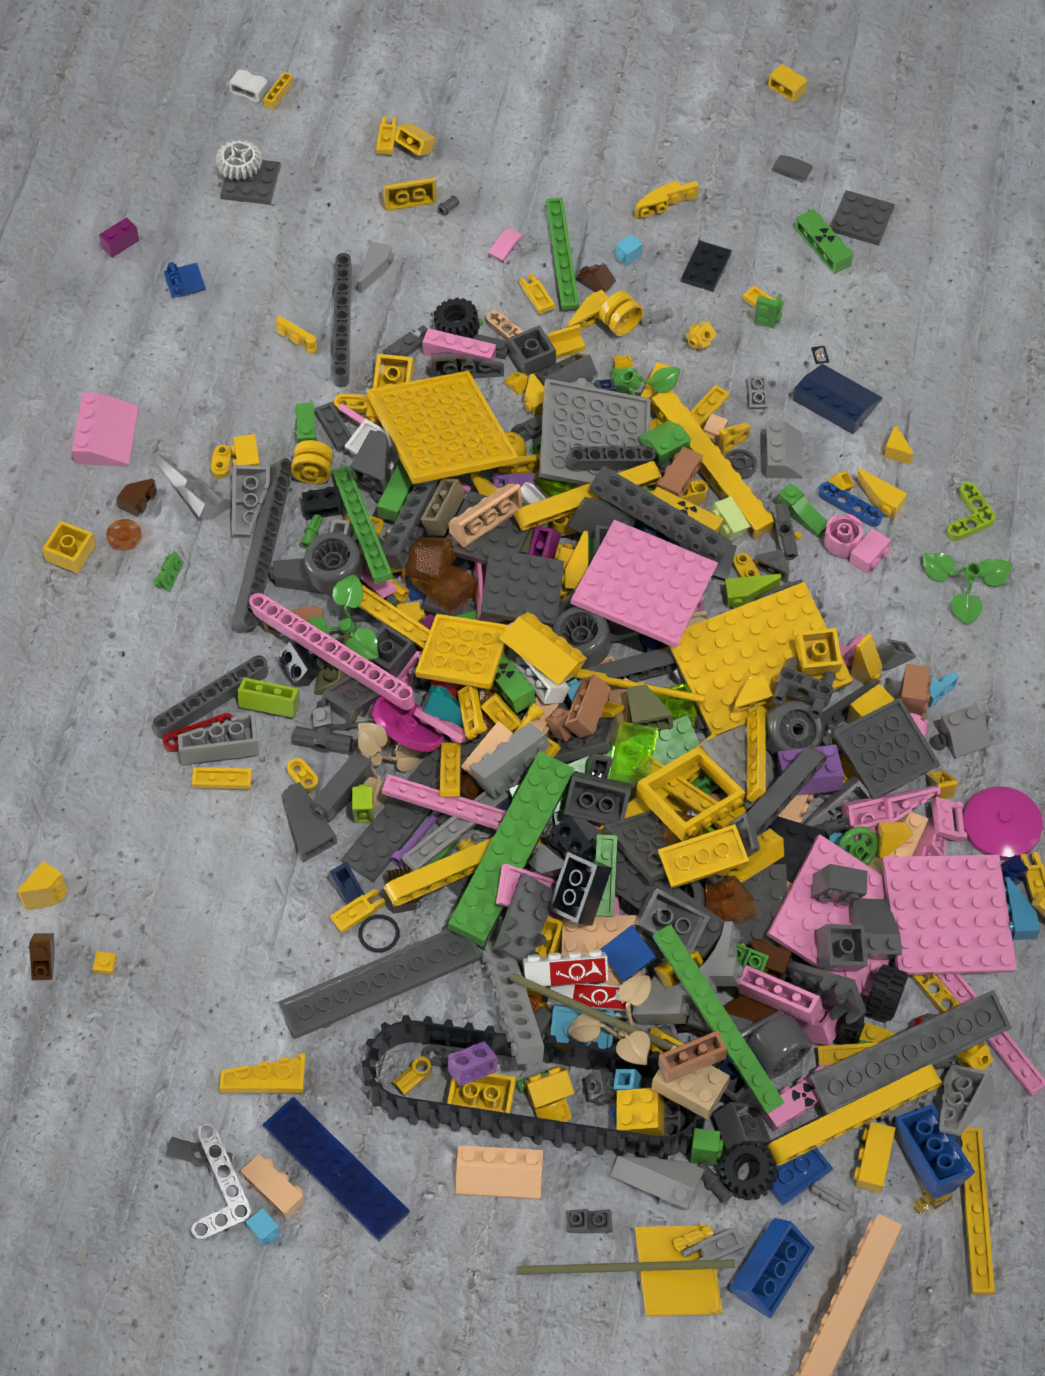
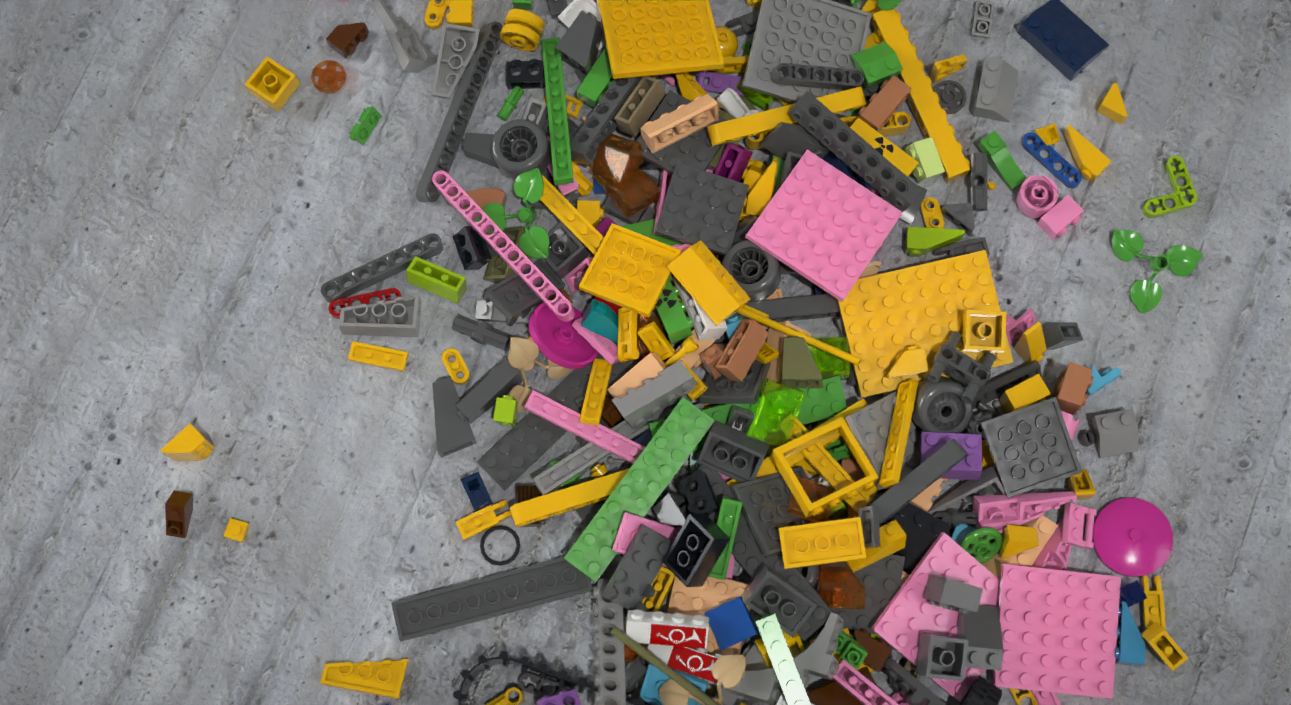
camera: 15 degrees right, 15 degrees up
medium lavender piece [390,811,442,868] -> none
yellow plate [690,384,730,428] -> none
light nougat brick [703,414,728,446] -> none

